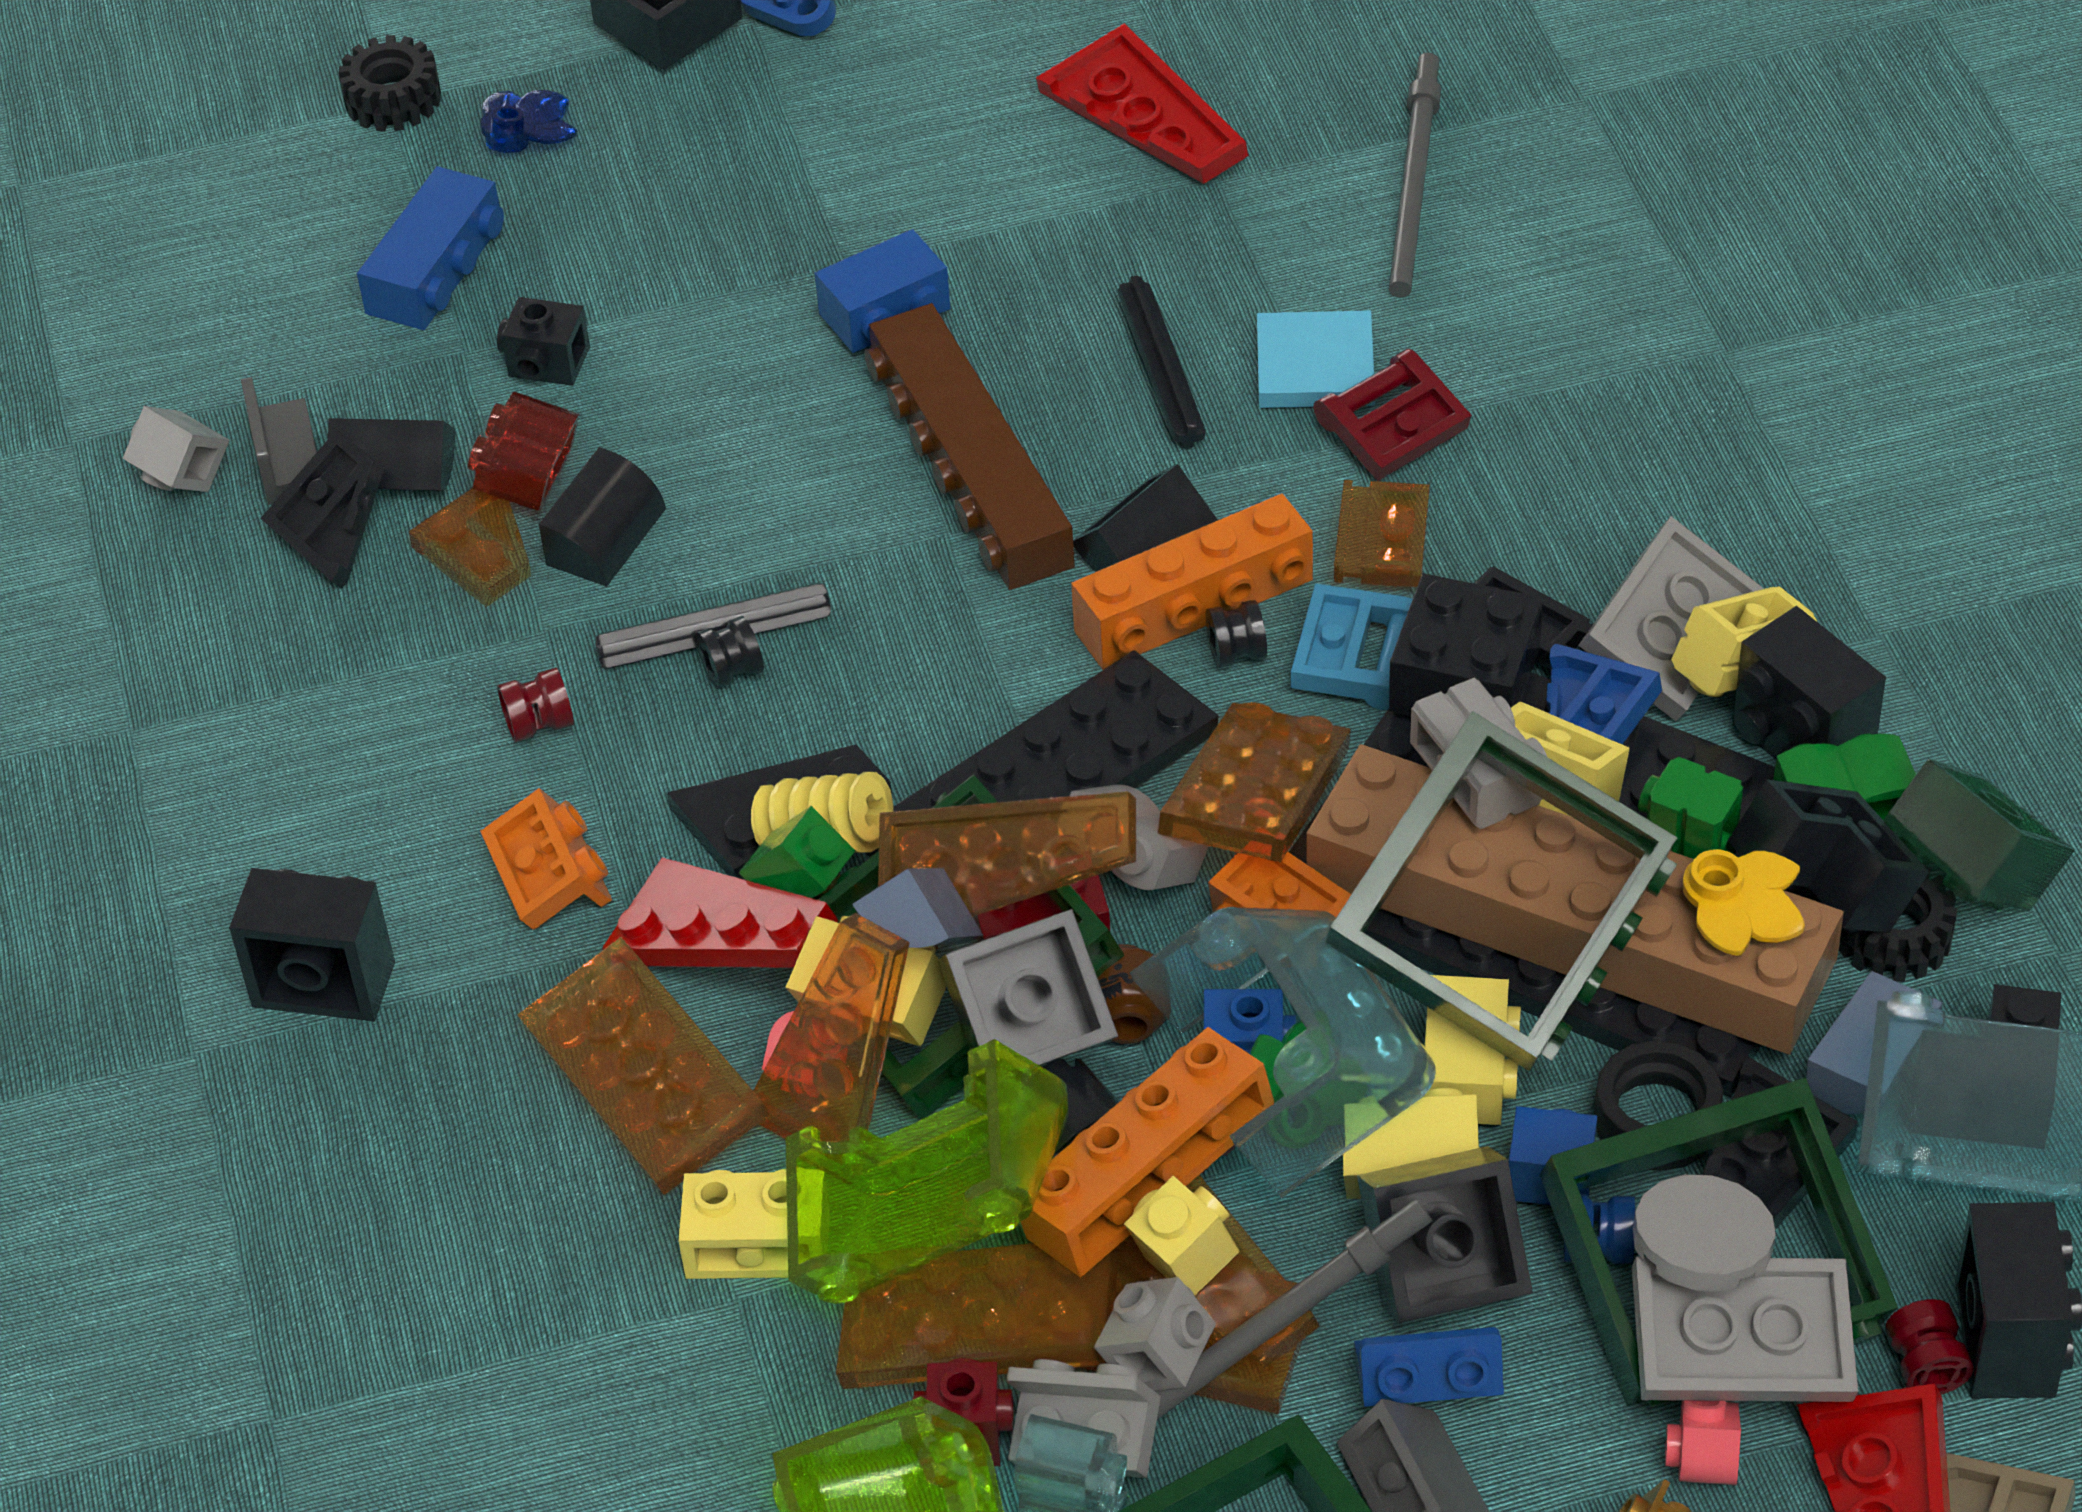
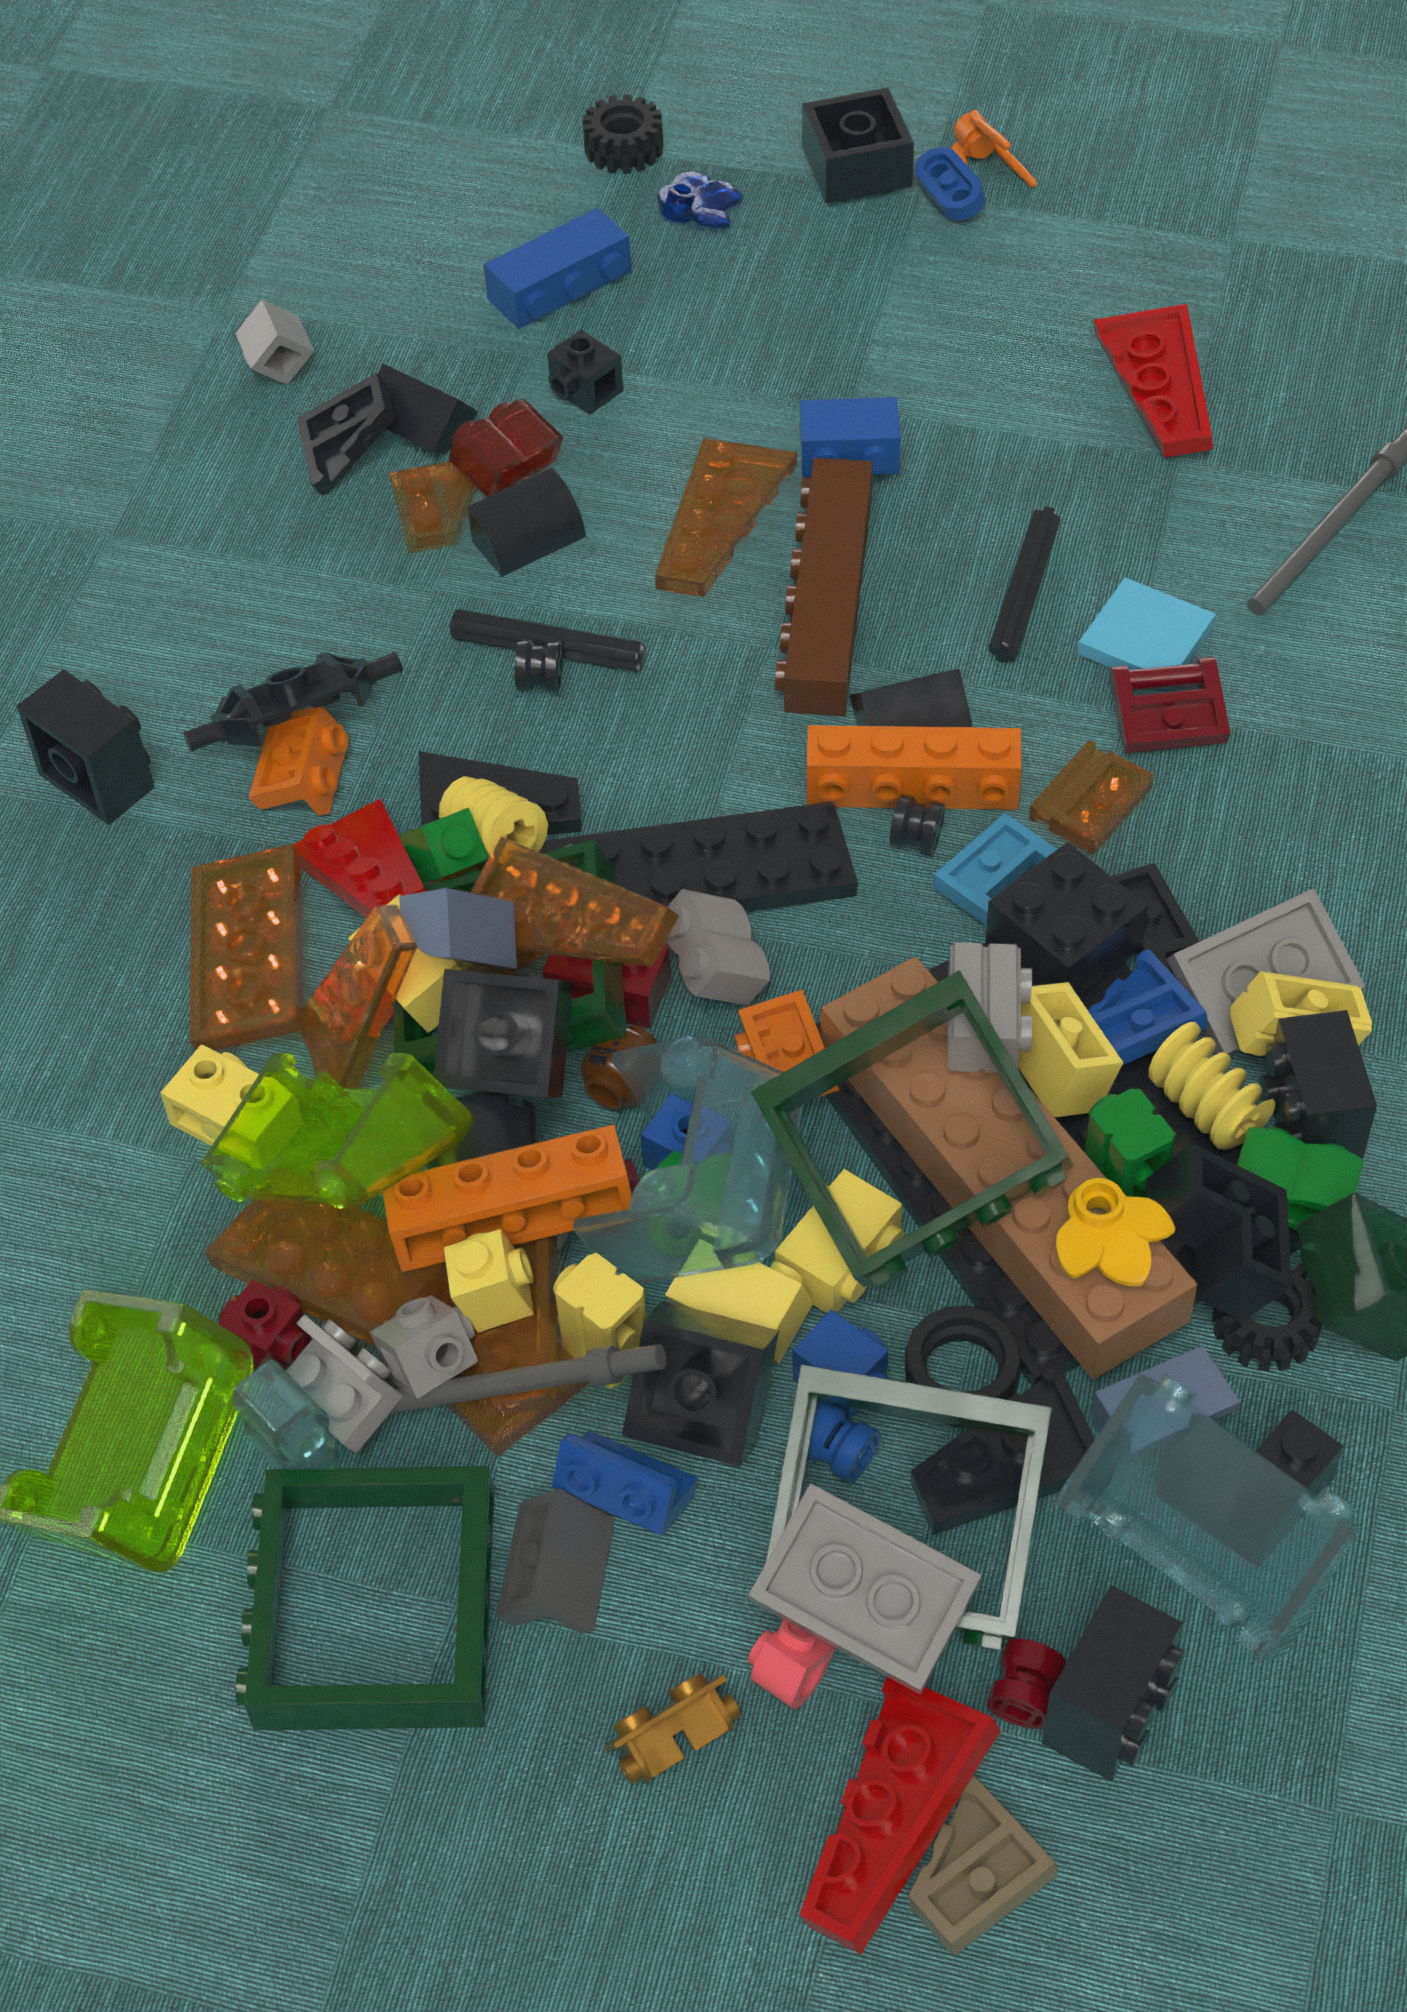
camera: 30 degrees right, 5 degrees up
dark grey panel [241,377,317,505] -> none
dark red wheel [497,667,574,743] -> none
clear orange plate [1158,702,1351,863] -> none
light grey tile [1632,1174,1776,1291] -> none
none -> black plate [183,651,403,753]
none -> light yellow brick [553,1253,647,1389]
none -> clear orange wing [655,438,797,597]
none -> light yellow piece [1149,1022,1276,1150]

